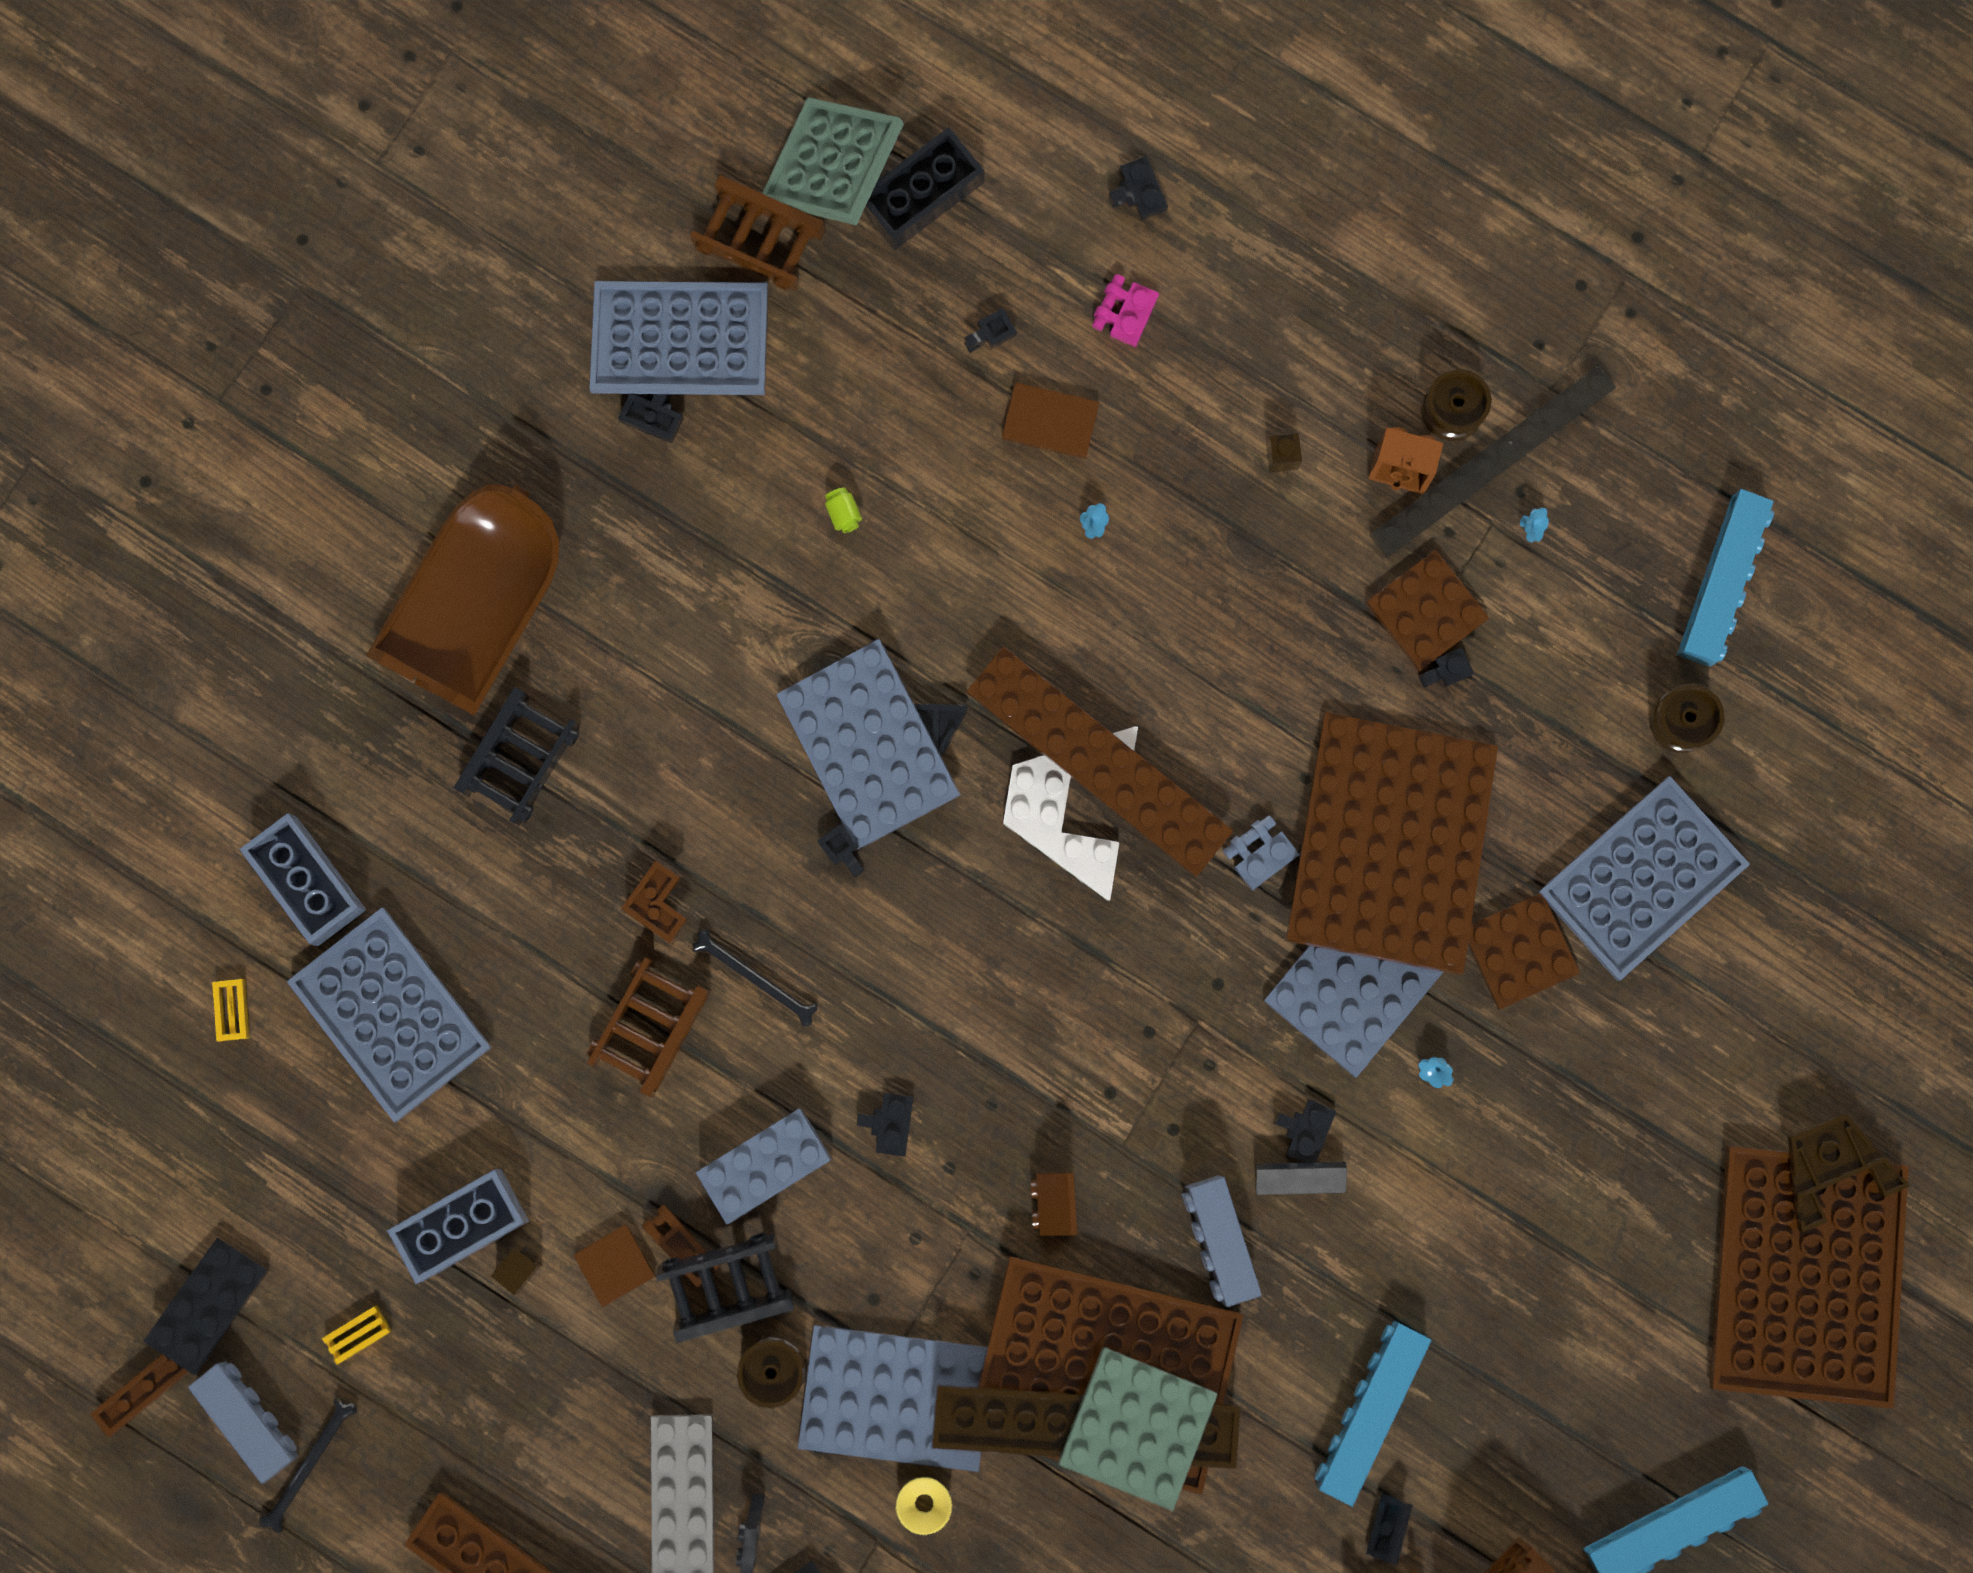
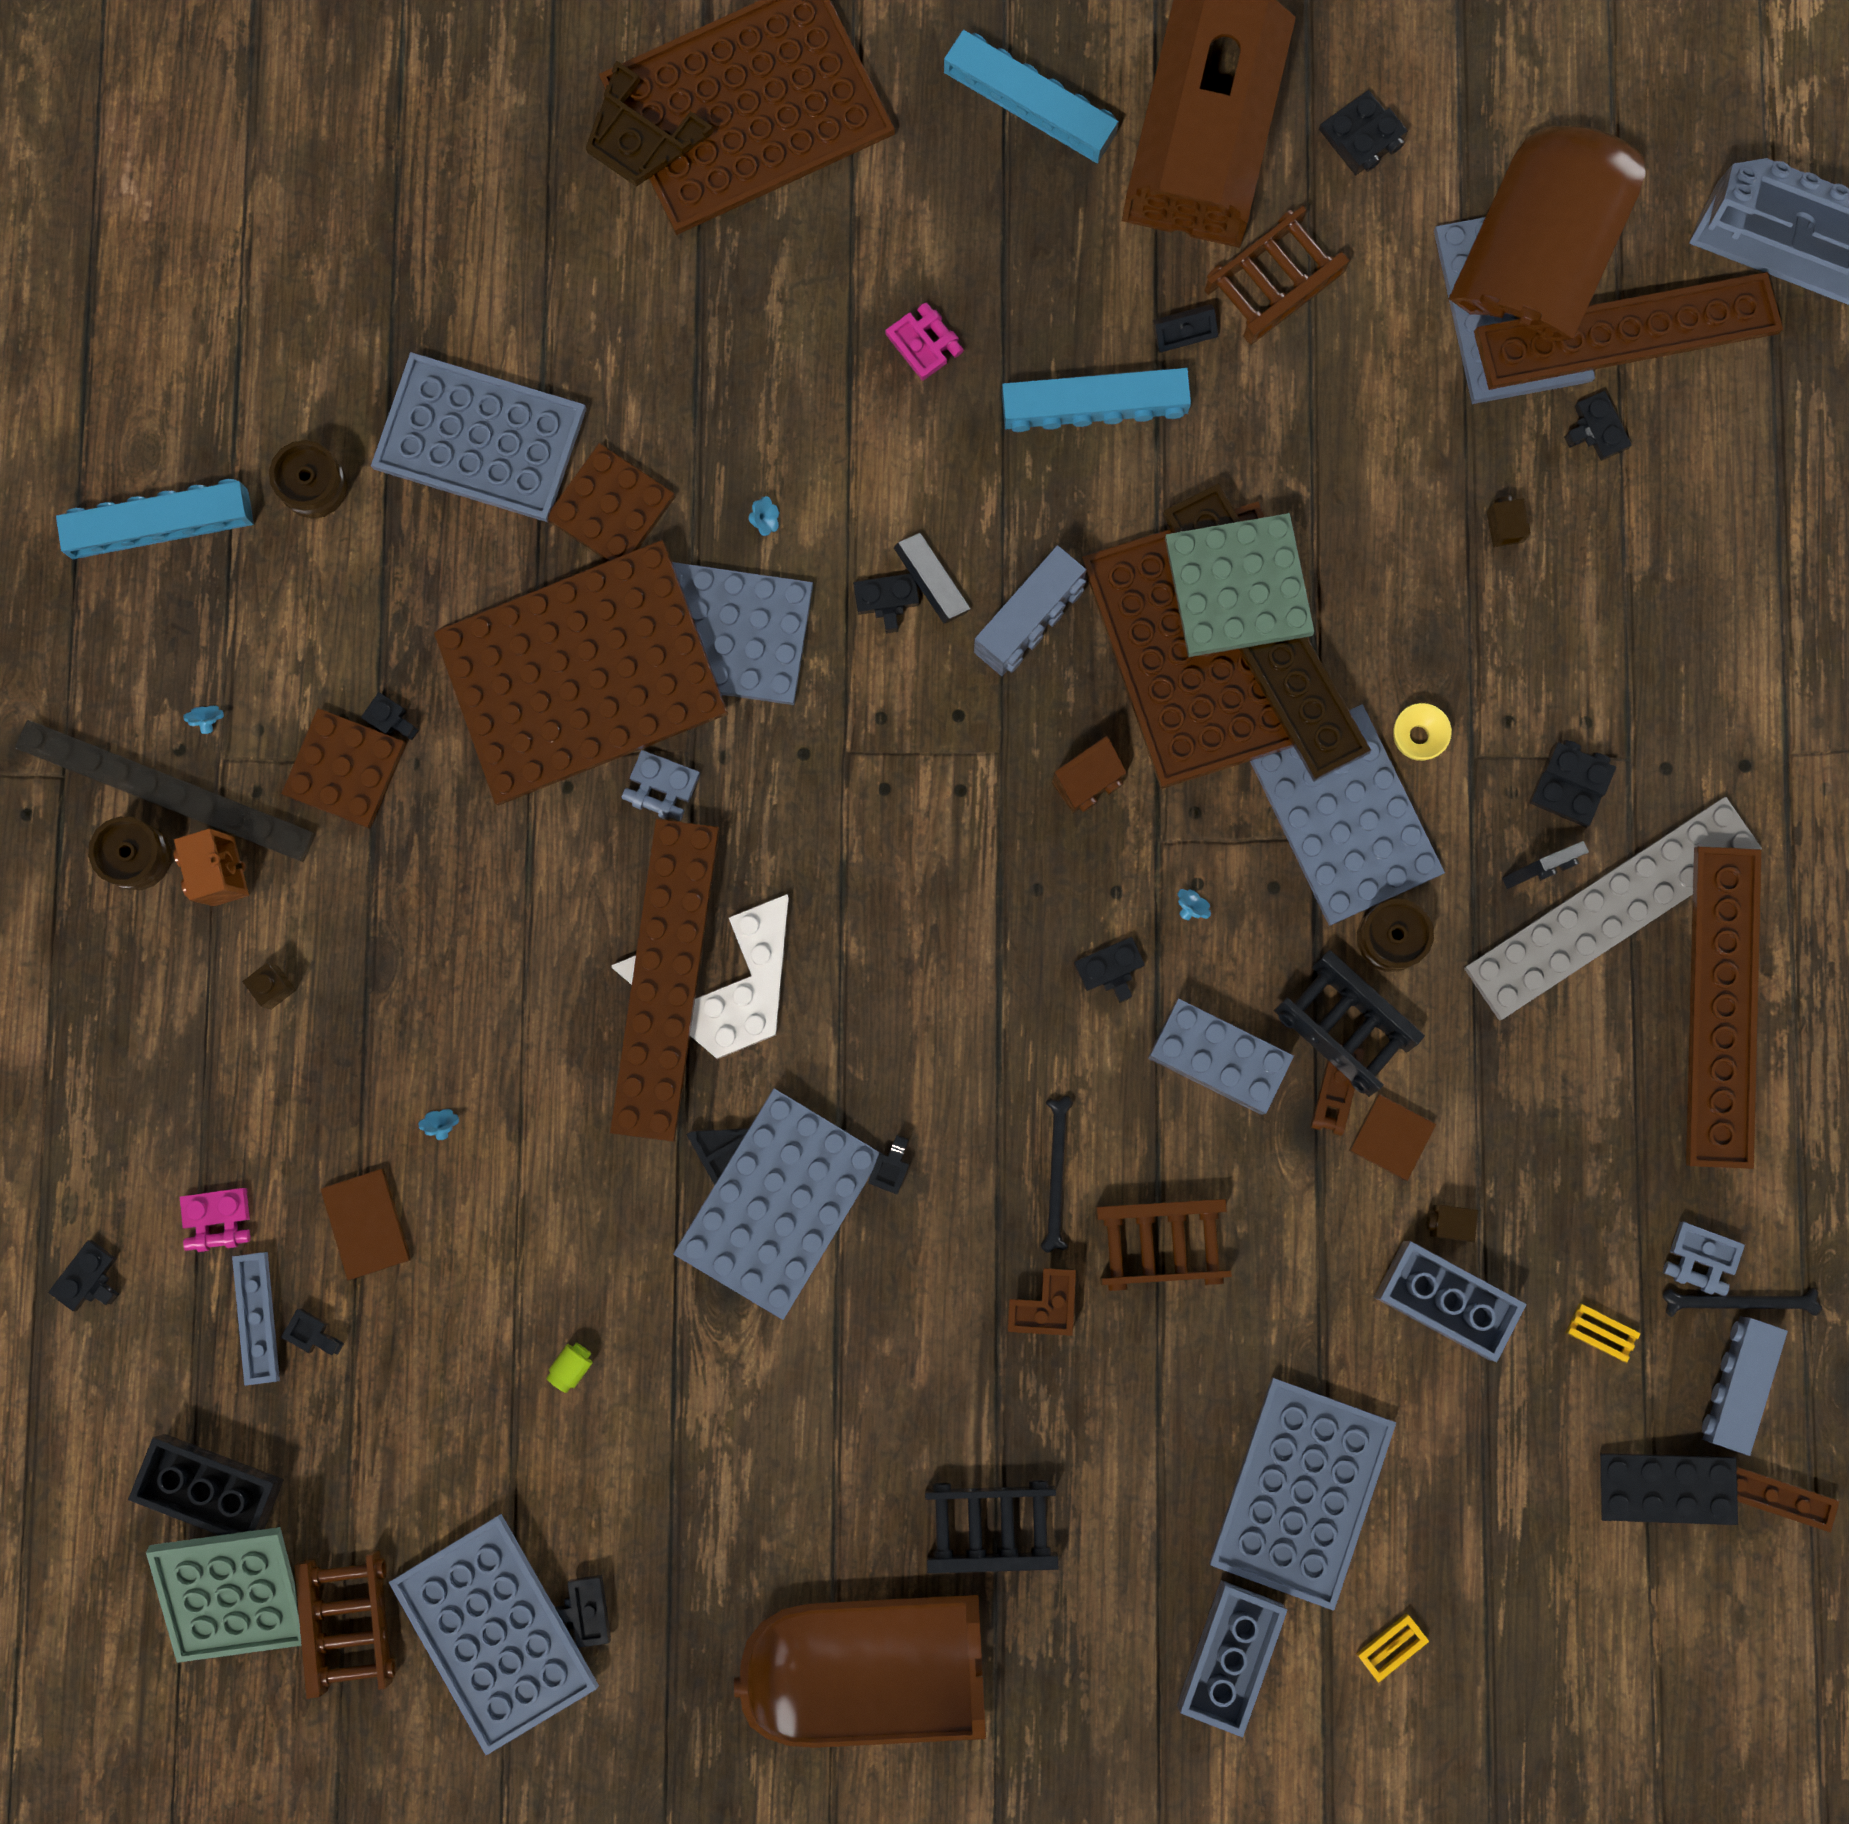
camera: 115 degrees left, 0 degrees up
none -> sand blue plate [232,1252,280,1386]
none -> dark pink plate [885,303,964,381]
none -> dark azure plant [1177,889,1211,920]
none -> sand blue plate [1663,1222,1745,1296]

